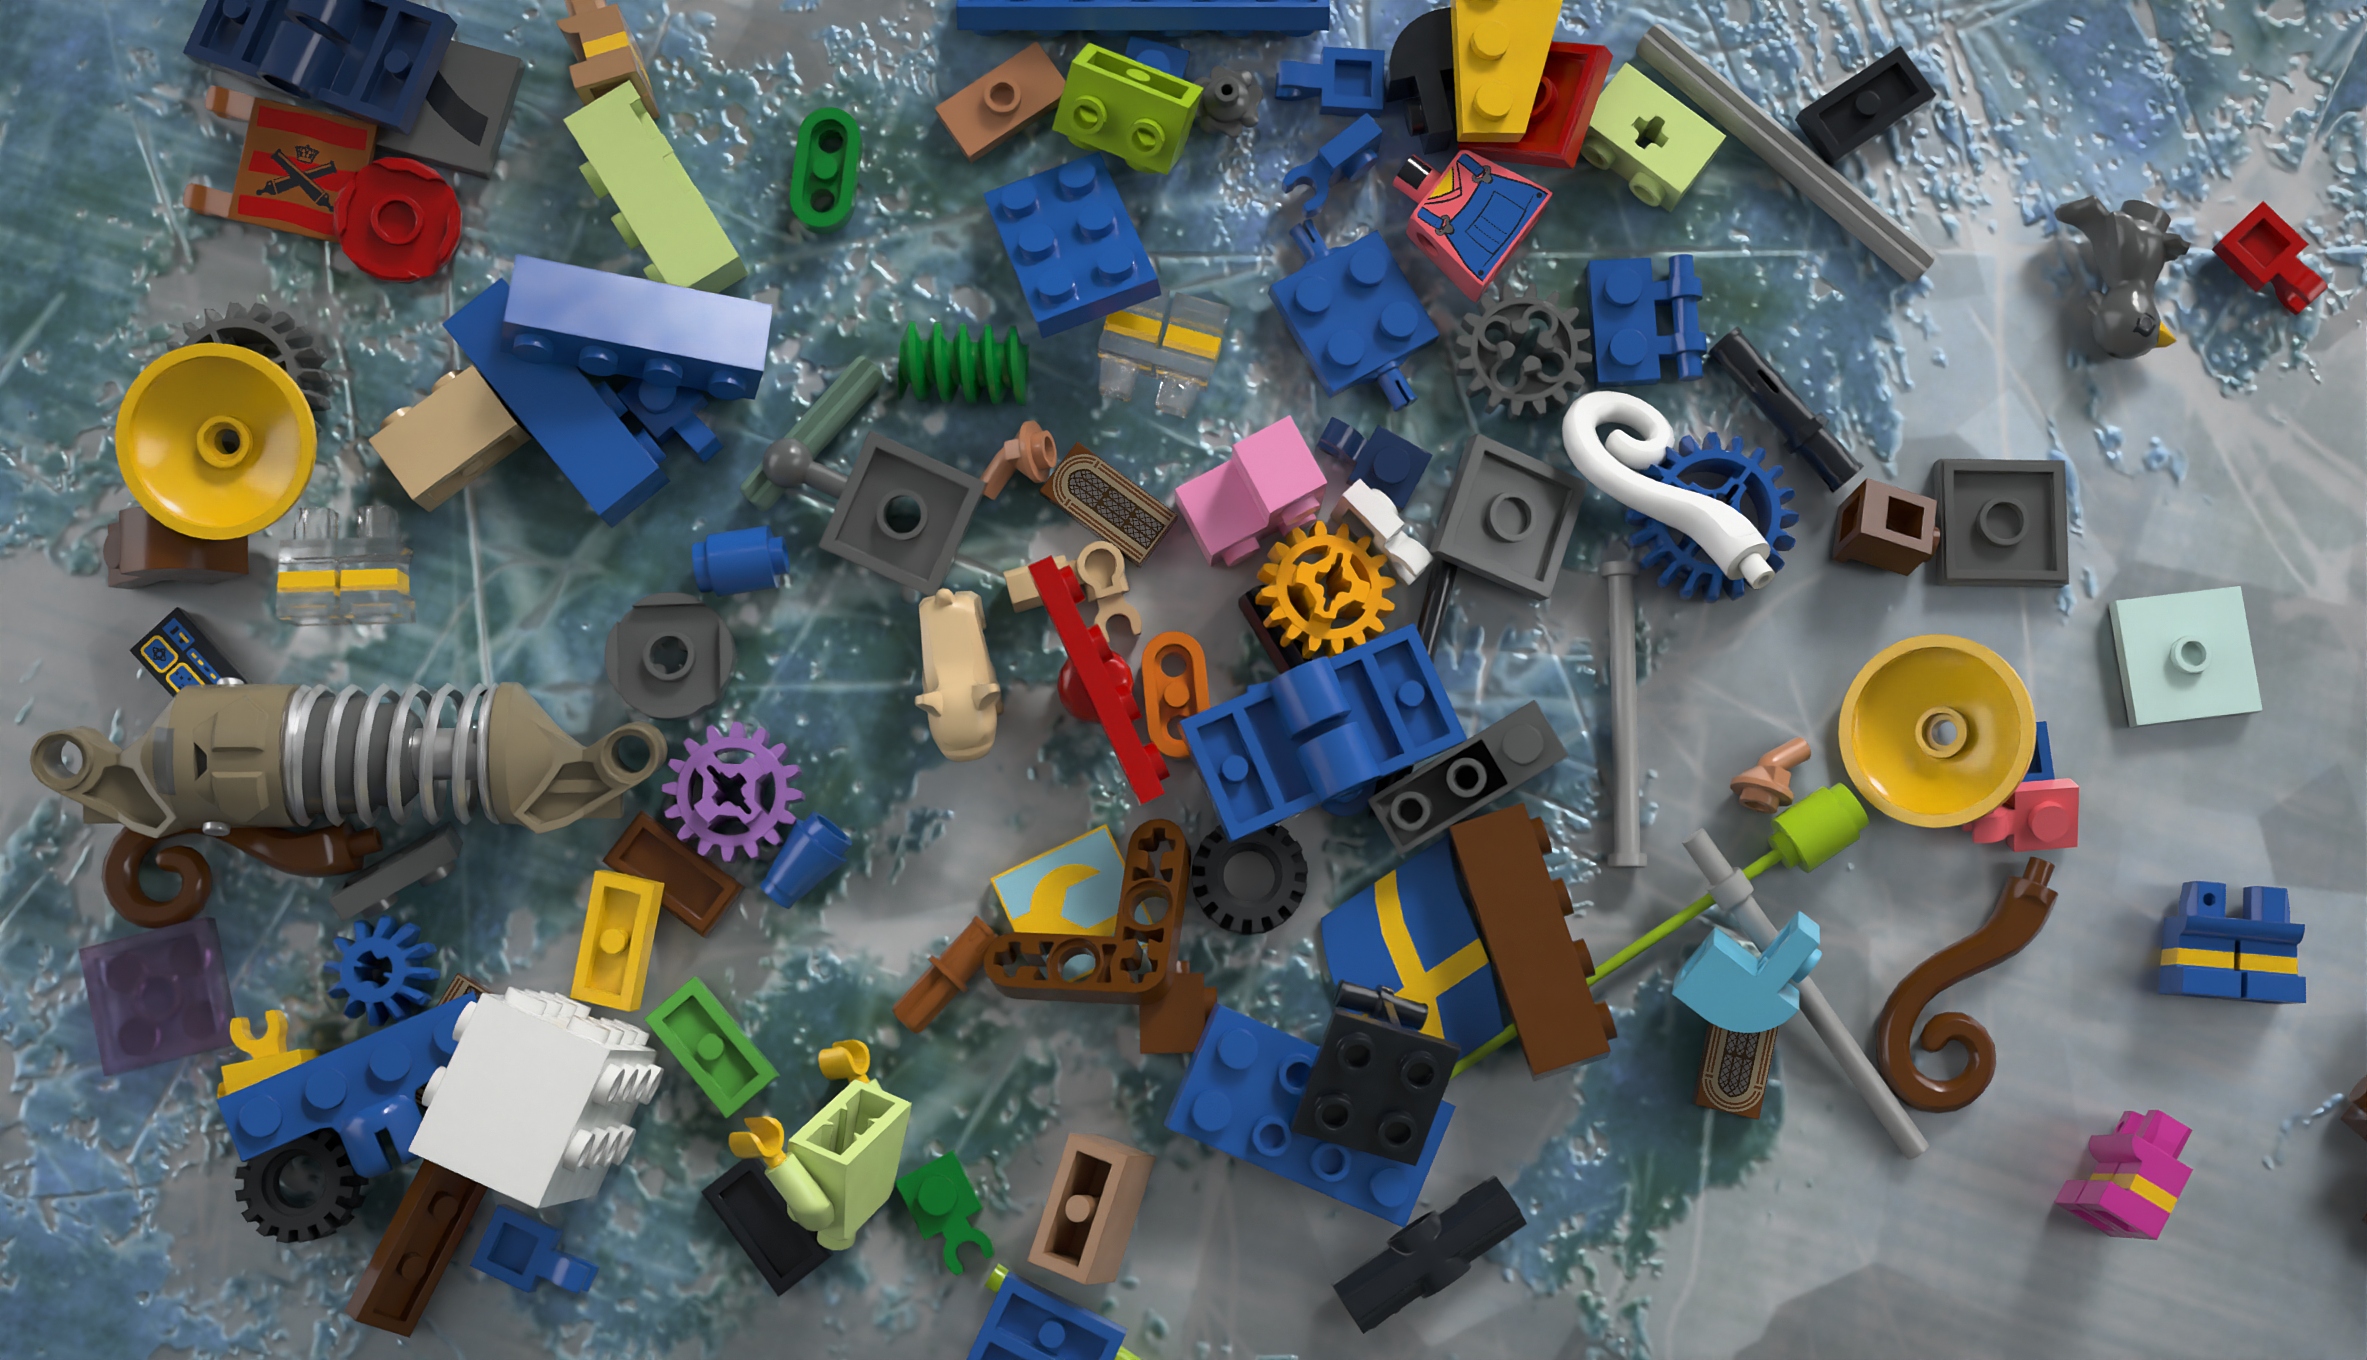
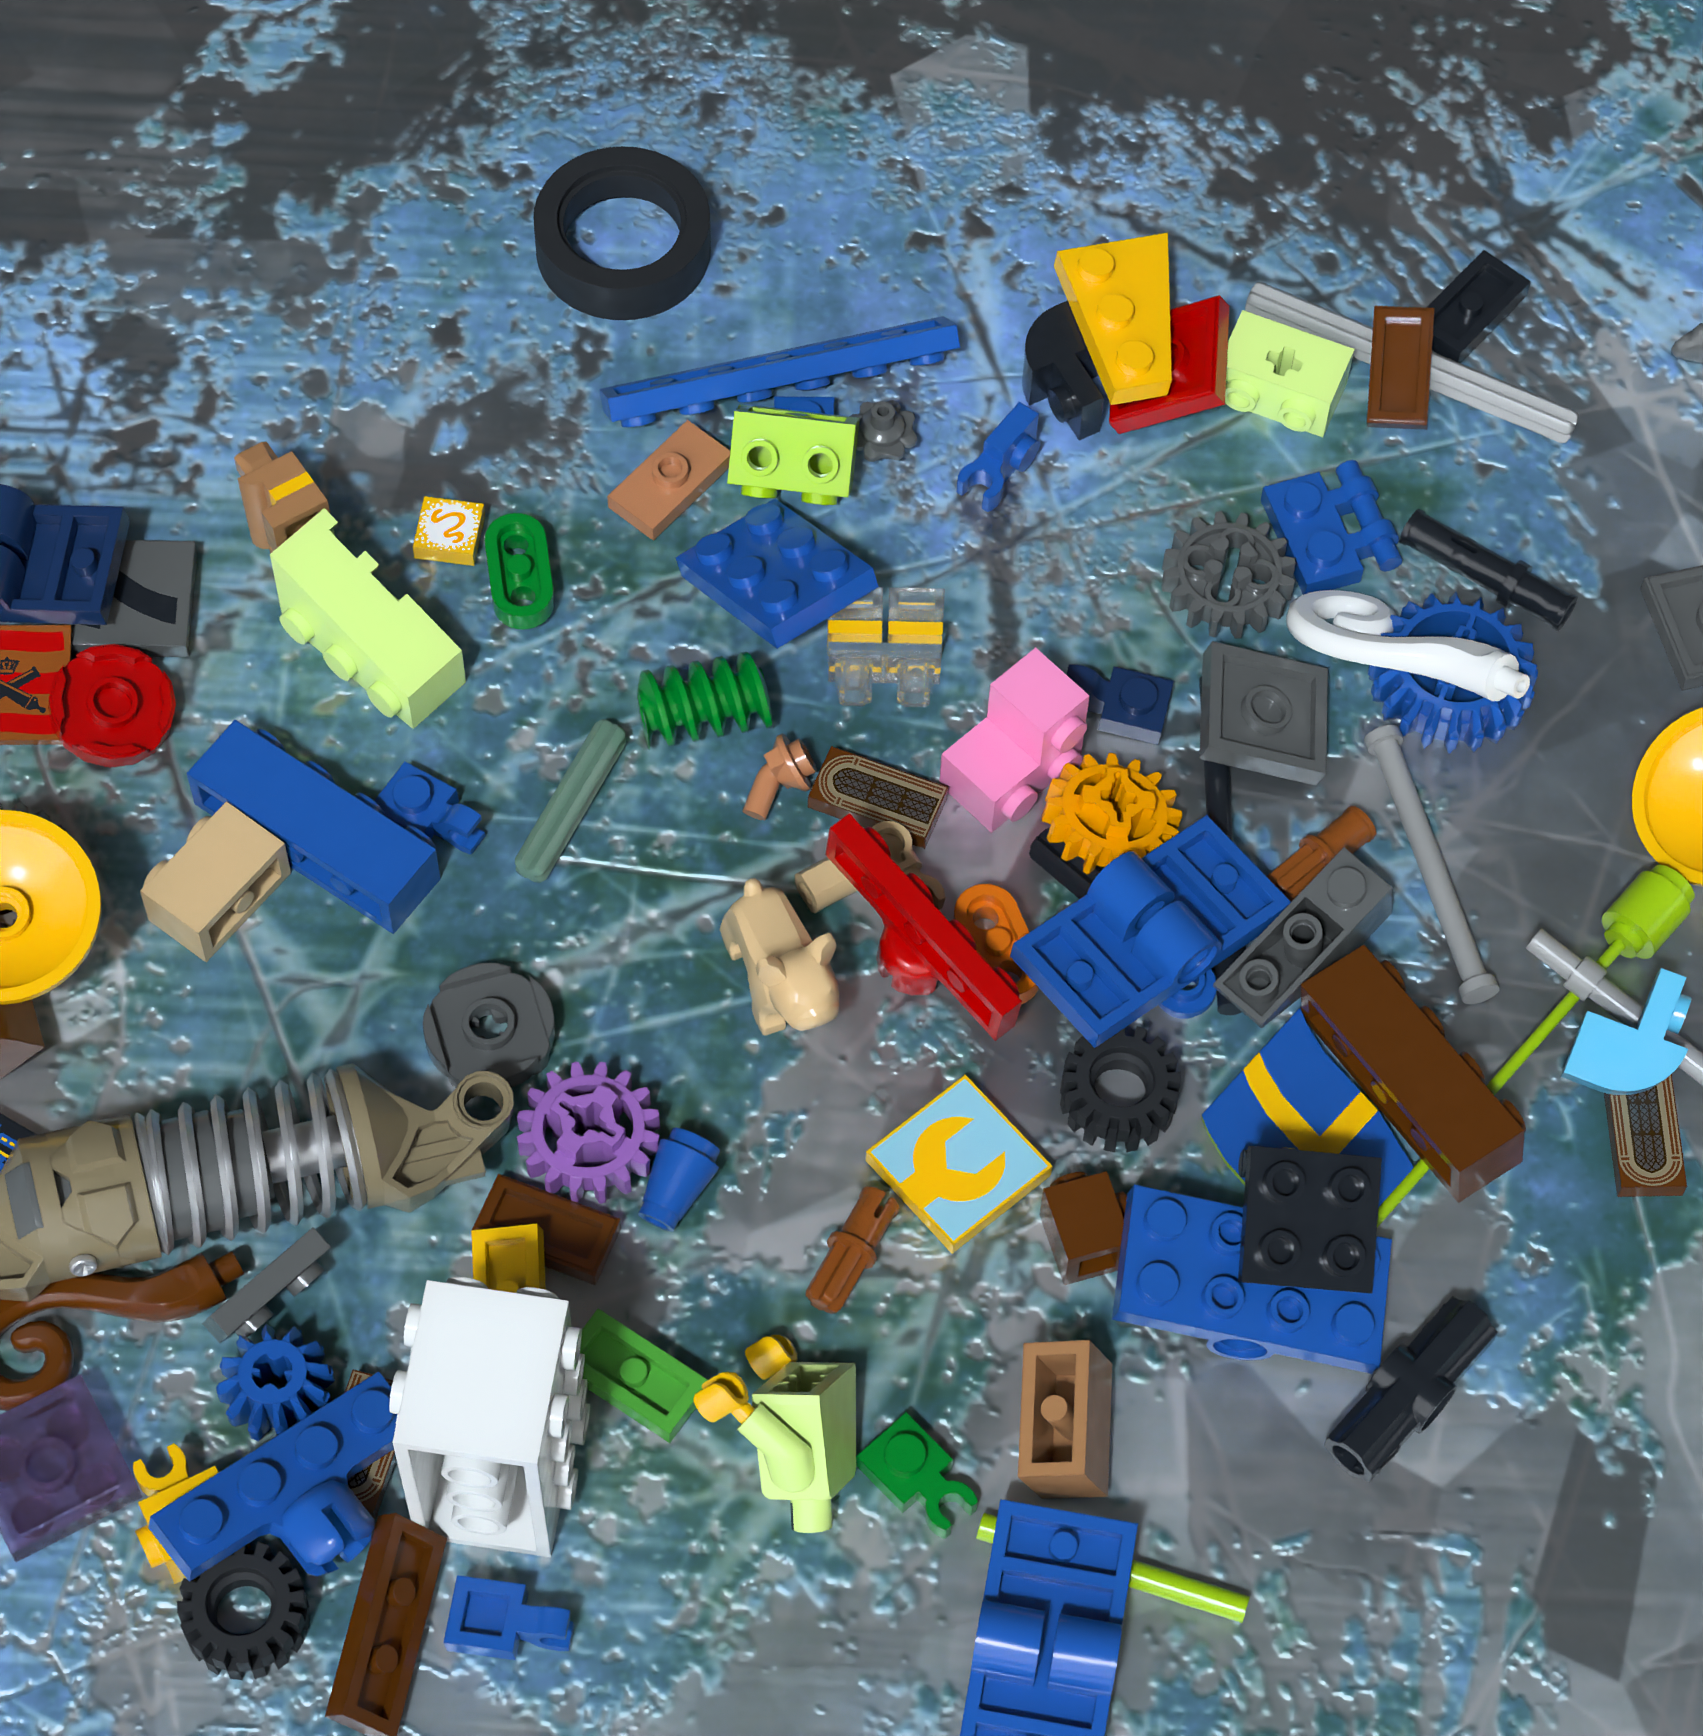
camera: 15 degrees left, 20 degrees down
clear hips [275,505,416,627] -> none
brick [500,254,773,400] -> none
blue brick [692,525,790,597] -> none
black tile [701,1158,834,1297] -> none
dark grey plate [762,431,988,597] -> none
reddish brown beam [984,818,1192,1005] -> none
blue plate [1268,219,1440,412] -> none
blue plate [1275,47,1385,118] -> none
white plate [1330,479,1434,587] -> none
torso [1392,150,1553,303] -> none
nougat plate [1730,737,1811,814] -> none
reddish brown brick [1832,478,1940,576] -> none
none -> tile [413,496,485,566]
none -> dark orange axle [1266,806,1377,902]
none -> reddish brown tile [1367,306,1435,430]

